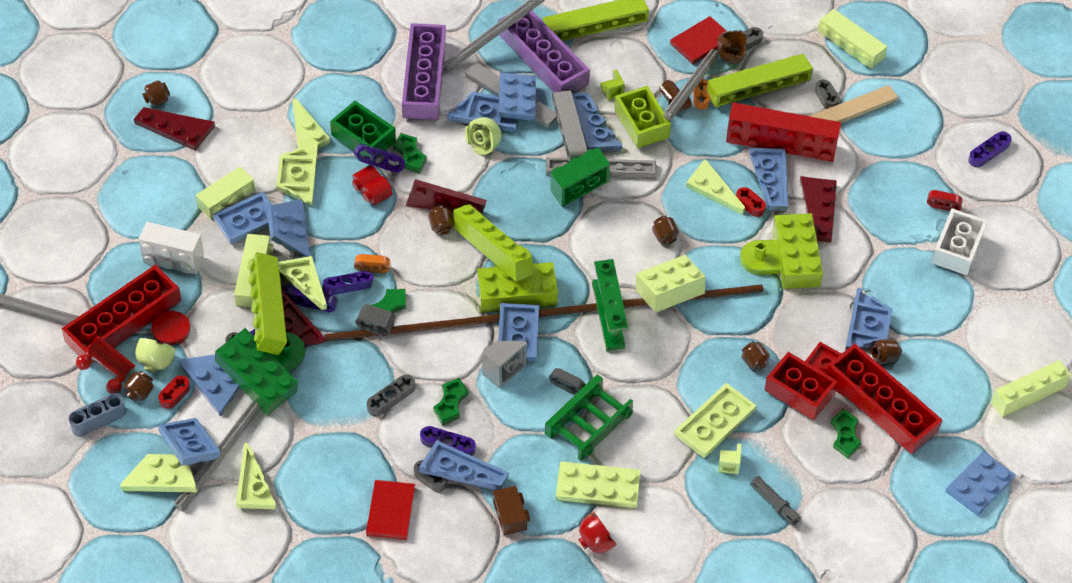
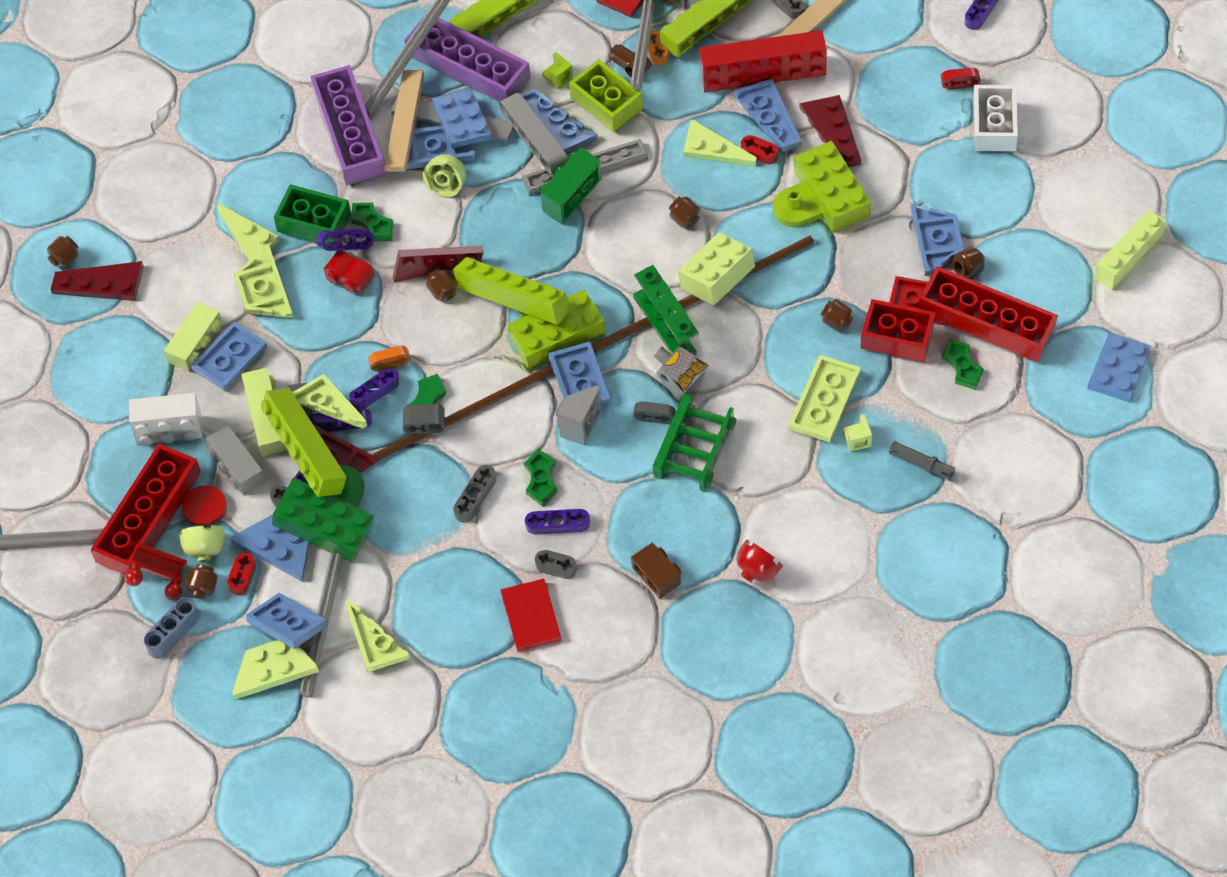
camera: 15 degrees left, 5 degrees up
medium blue wing [267,199,310,258] -> none
medium blue wing [418,441,509,490] -> none
yellowish green plate [556,461,640,509] -> none
none -> light grey brick [205,424,265,495]
none -> tan tile [384,69,424,172]
none -> light grey torso [654,347,710,401]

